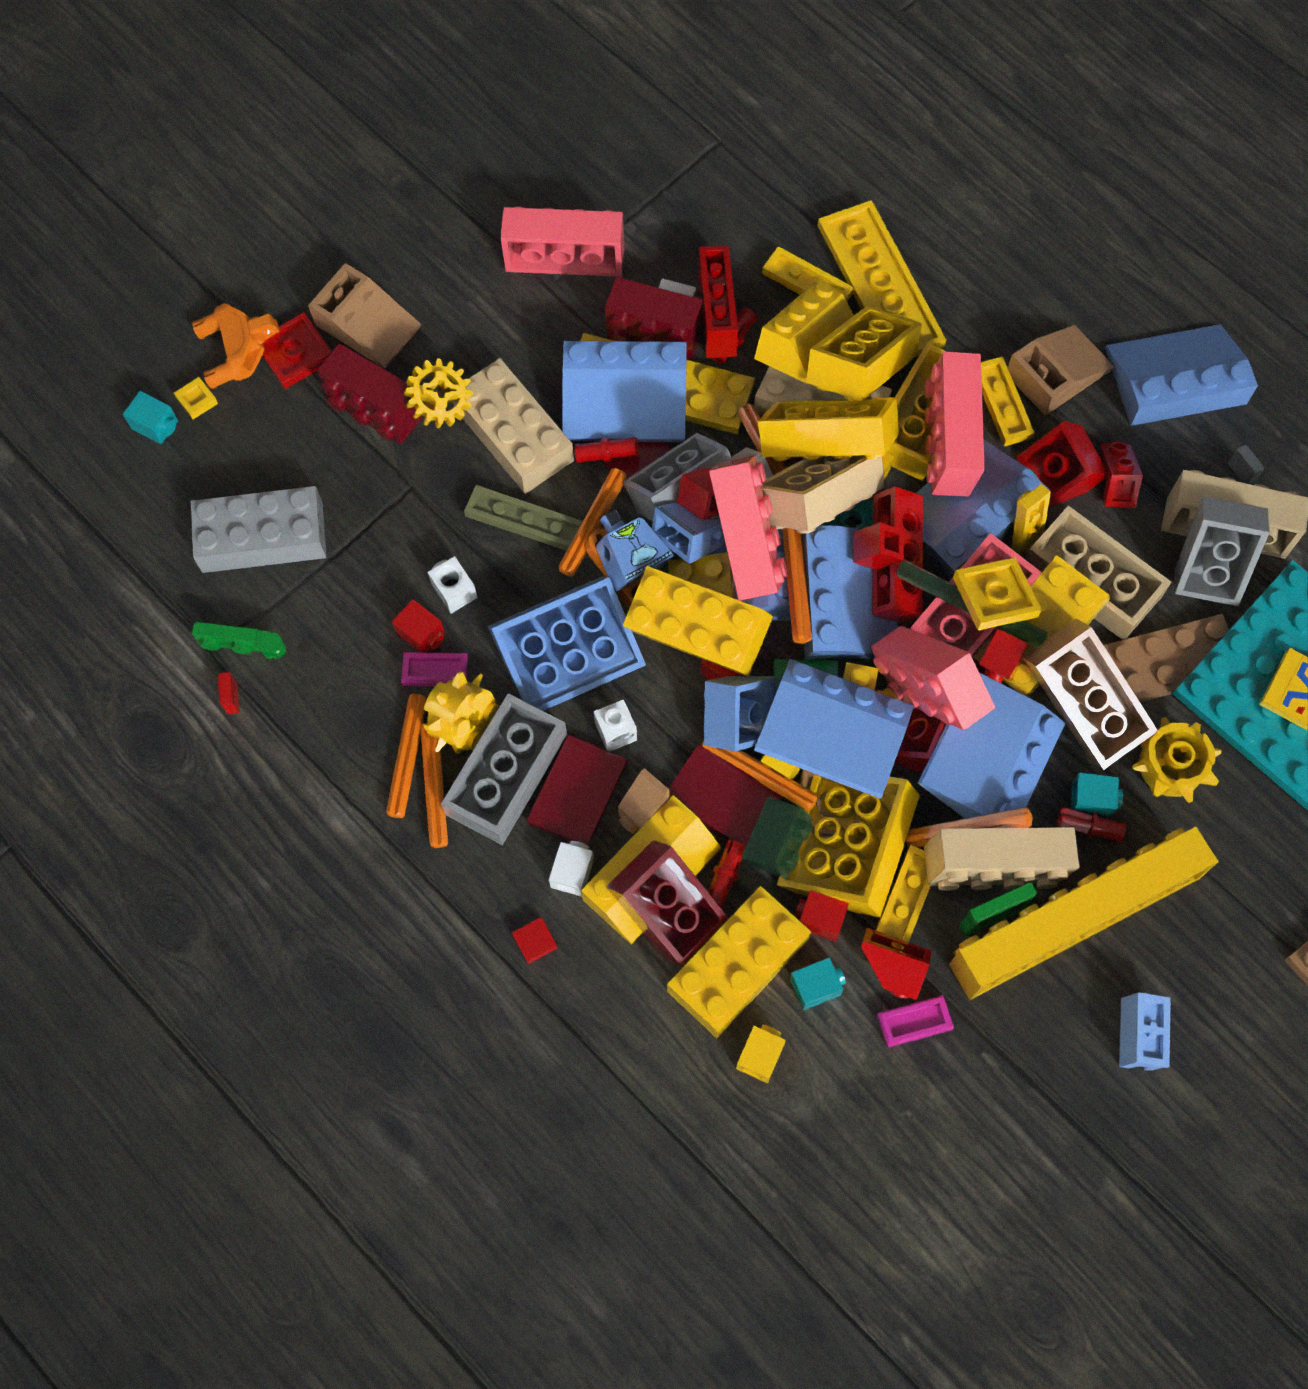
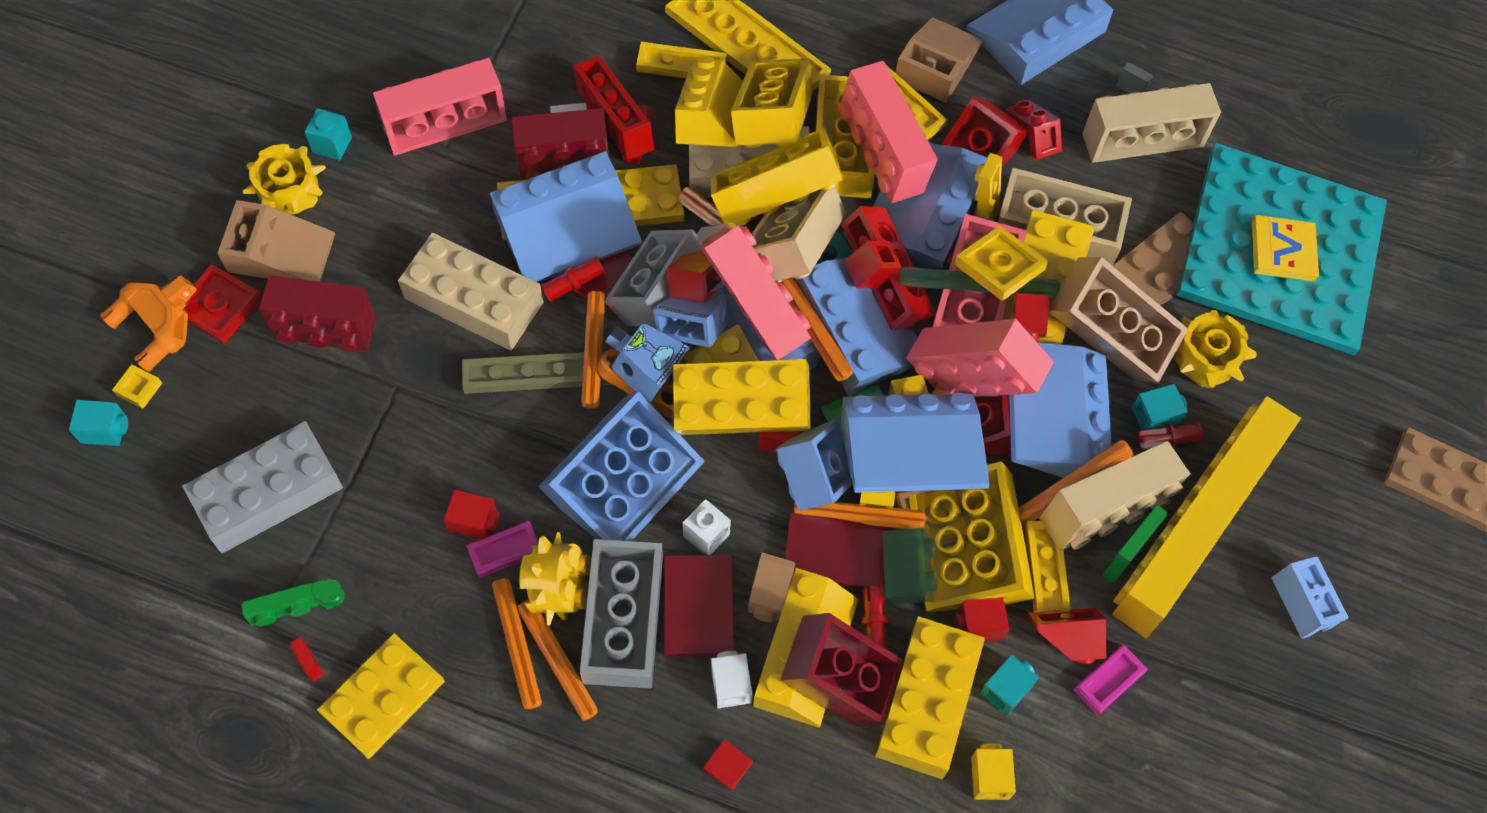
camera: 30 degrees left, 5 degrees down
yellow gear [404,359,473,428] -> none
white brick [428,556,477,613] -> none
light grey brick [1174,496,1270,606] -> none
none -> yellow brick [242,144,326,215]
none -> teal brick [305,108,352,161]
none -> yellow plate [317,633,445,759]

